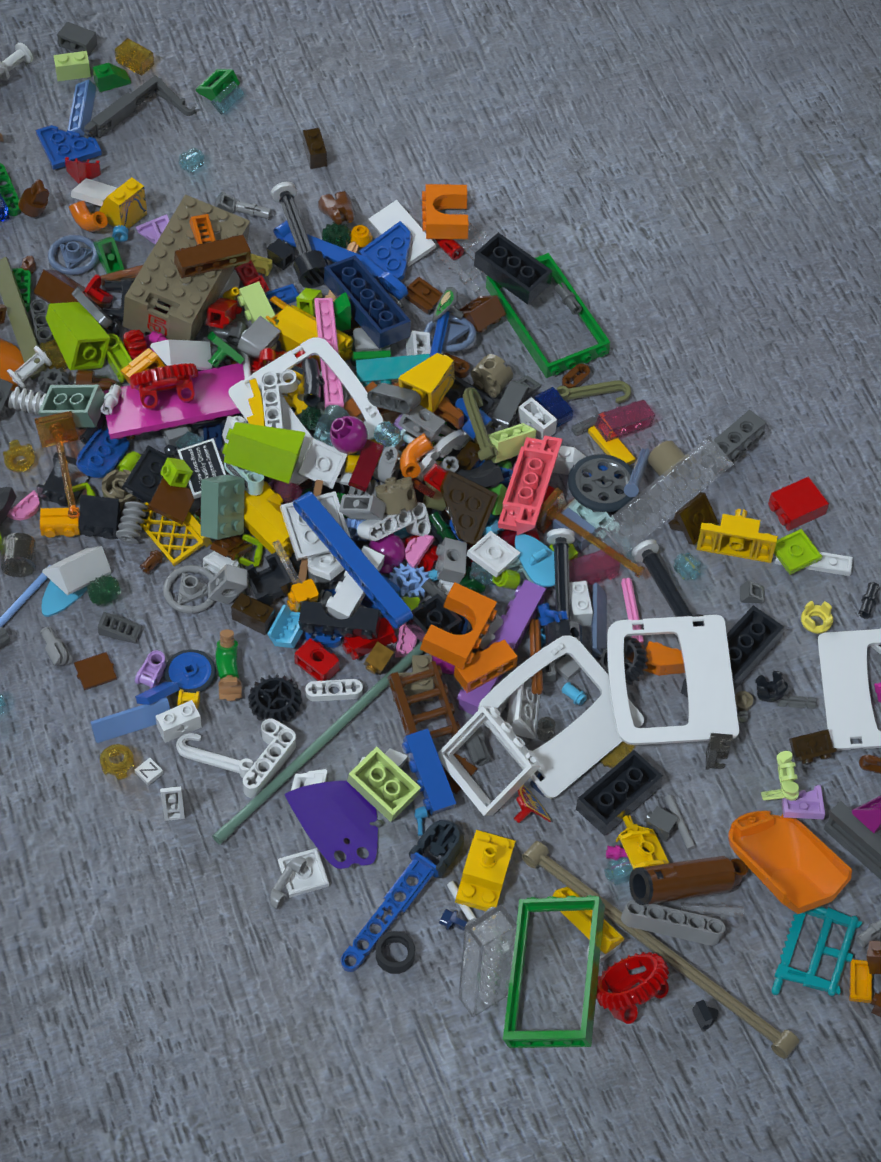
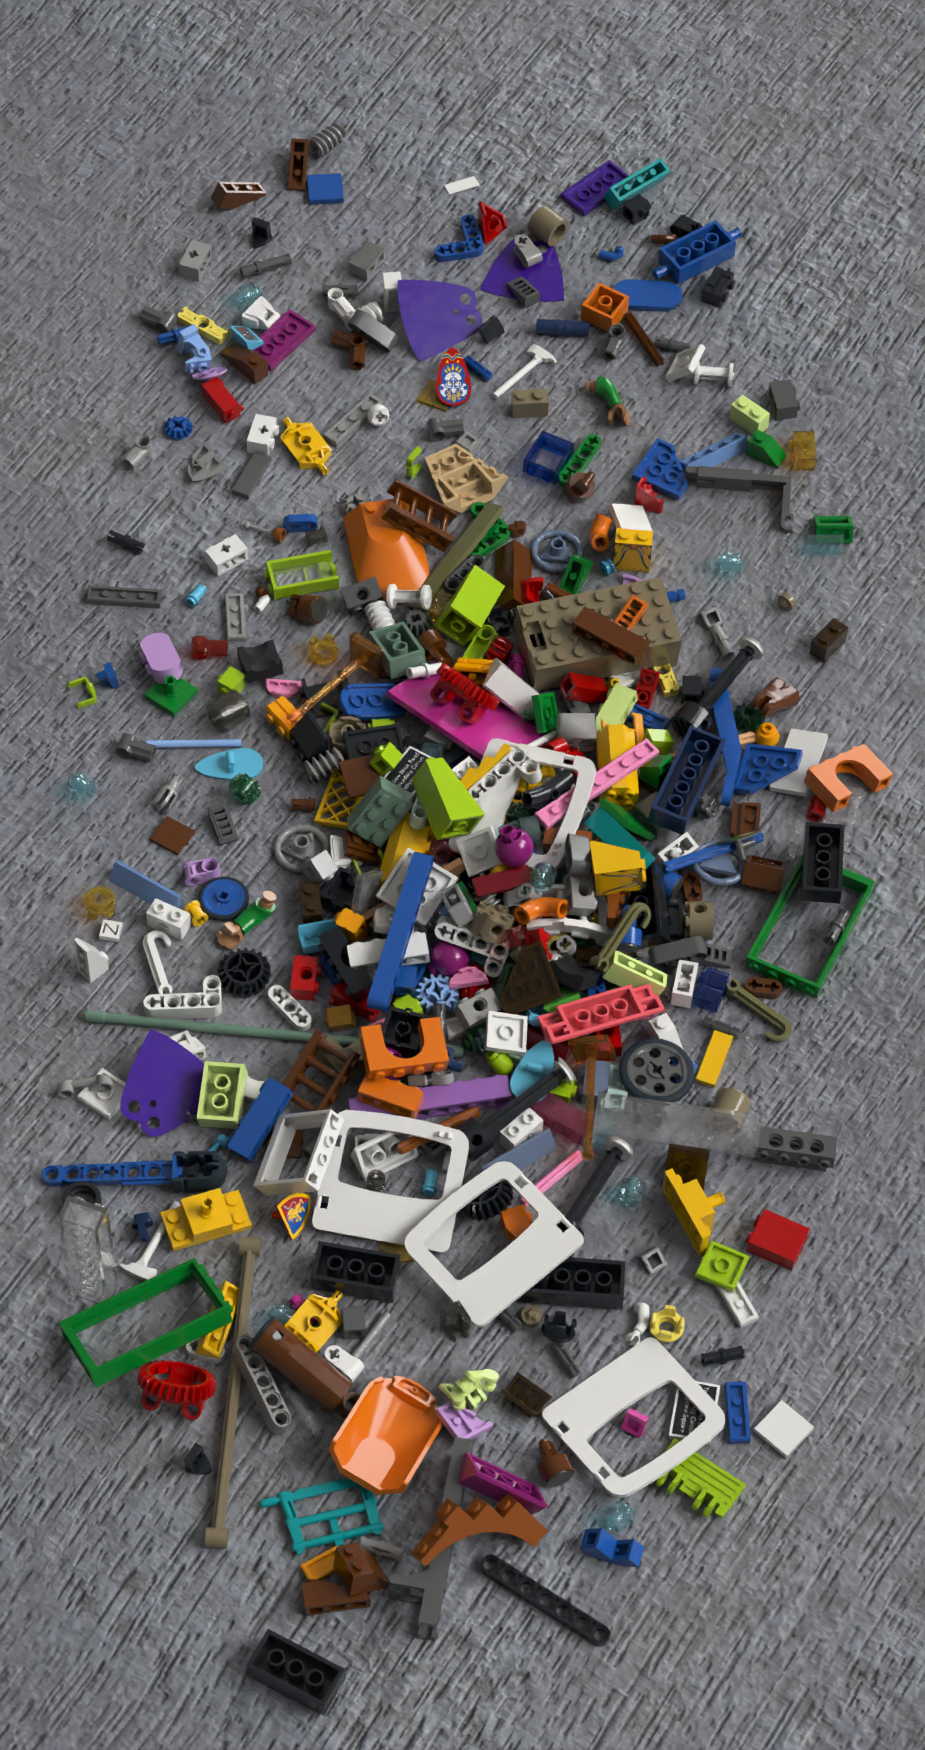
camera: 55 degrees right, 0 degrees up
white slope [42,546,111,595] -> none
dark grey beam [72,287,114,329] -> none
blue tile [135,681,179,705] -> none
blue brick [538,603,568,626] -> none
clear pink brick [595,400,655,442] -> none
sand blue axle [624,448,650,497] -> none
none -> white piece [325,1345,365,1383]
none -> white arm [625,1302,650,1345]
none -> dark tan tile [778,592,796,611]

